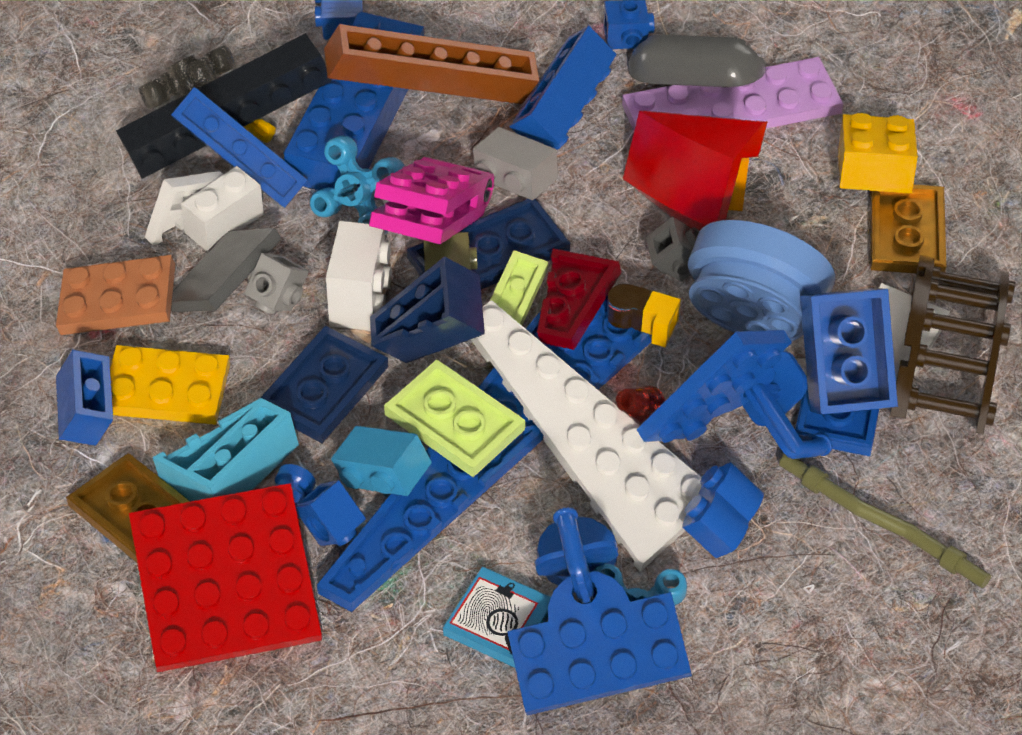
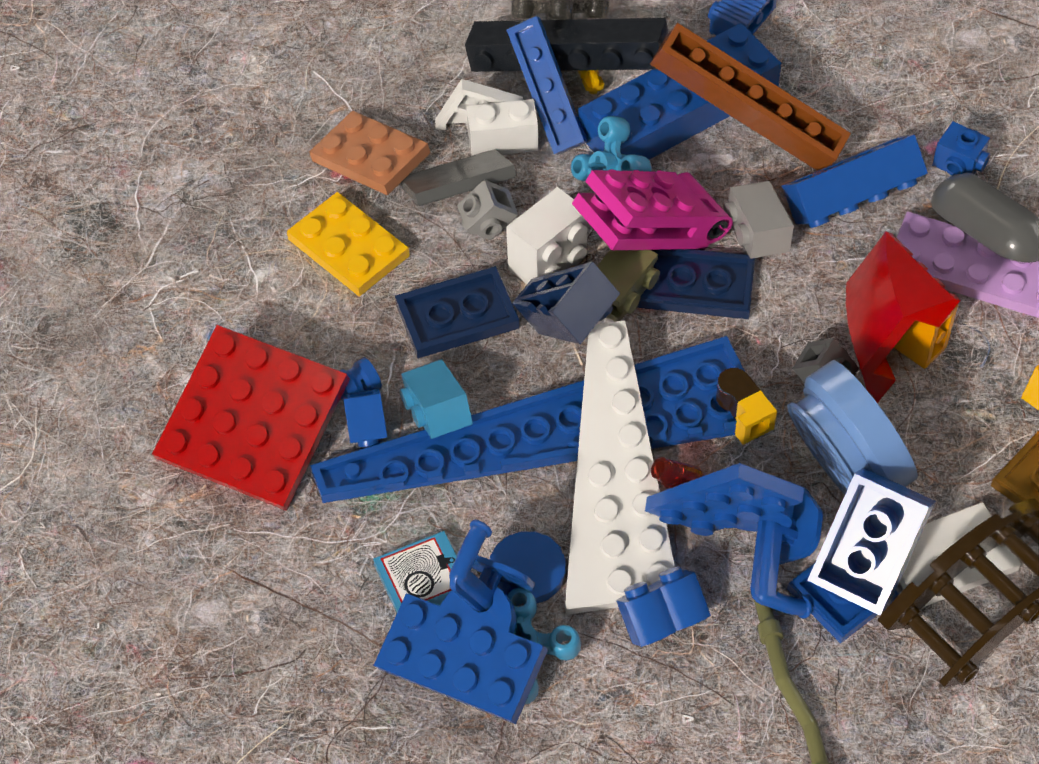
camera: 40 degrees right, 5 degrees up
blue brick [56,349,113,446] -> none
pearl gold tile [66,453,190,563] -> none
medium azure wedge [152,398,299,502] -> none
yellowish green plate [384,359,525,477] -> none
yellowish green plate [490,250,548,325] -> none
dark red wing [537,249,622,350] -> none

